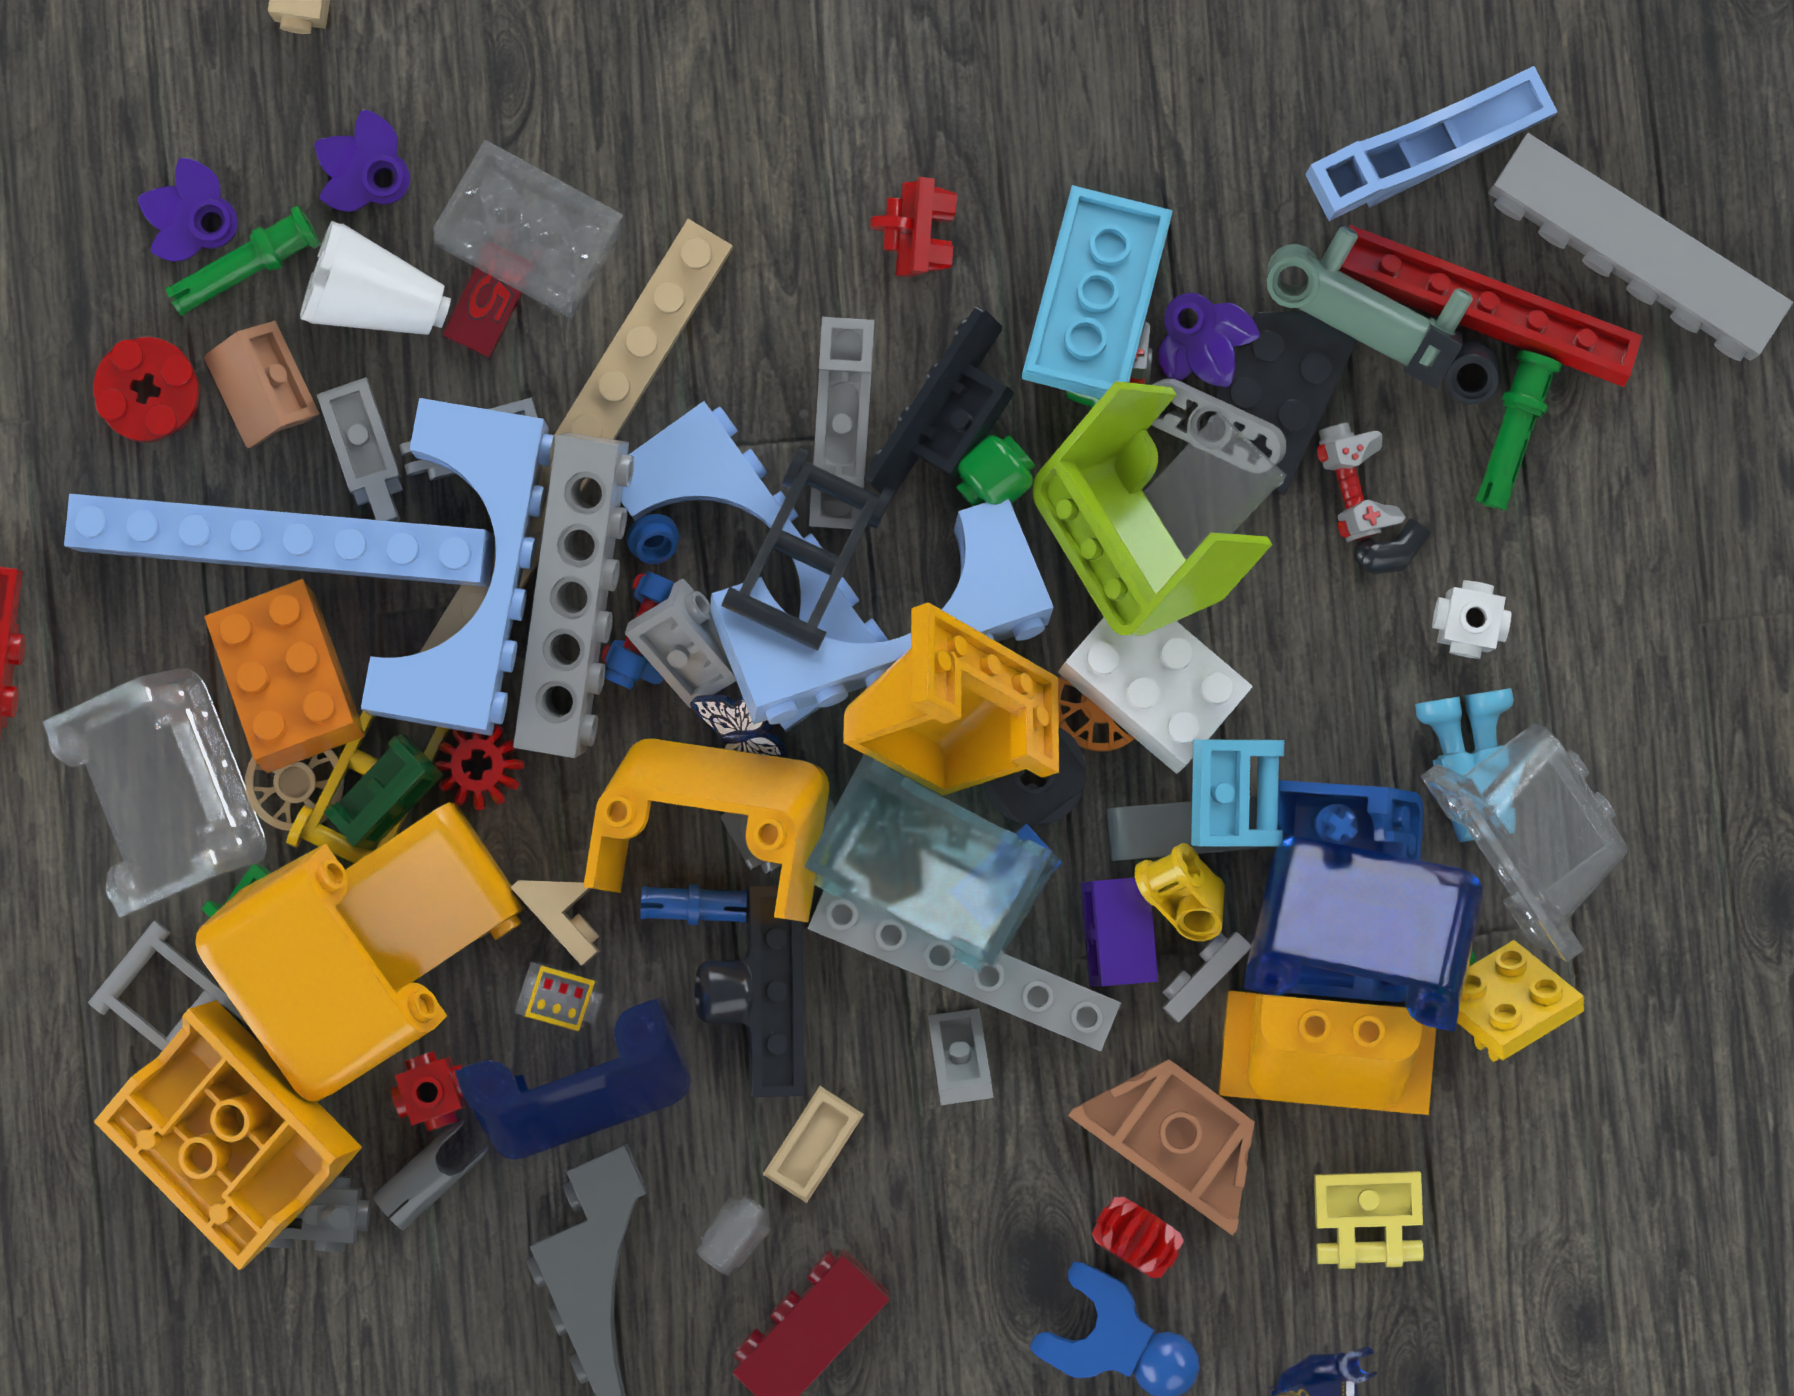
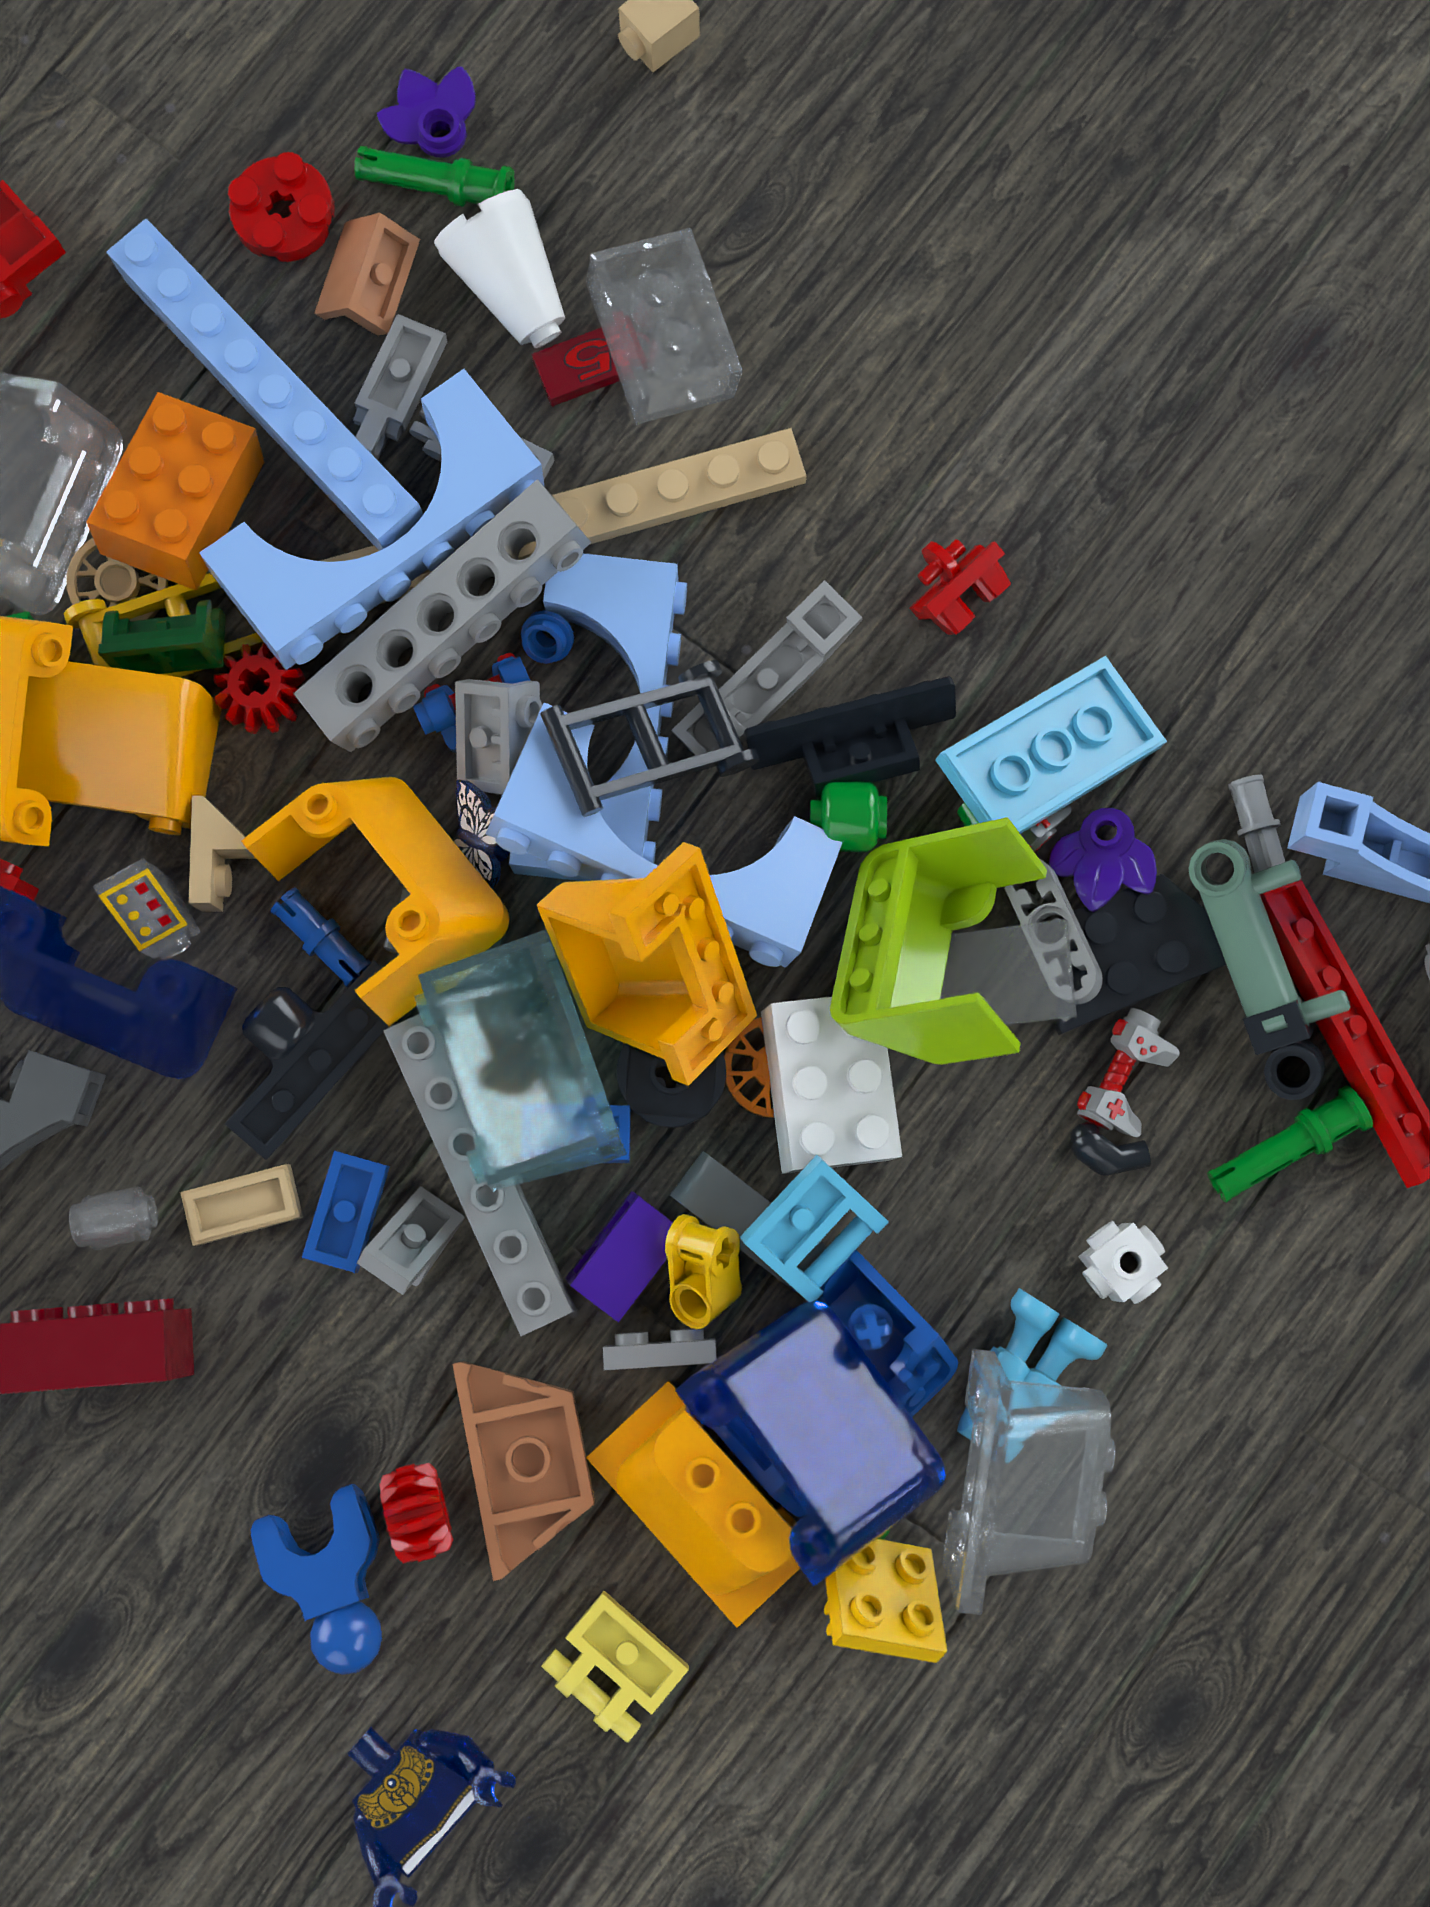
camera: 45 degrees right, 5 degrees down
dark purple plate [314,109,411,212] -> none
none -> blue plate [302,1151,390,1273]
none -> light grey axle [1228,775,1285,873]

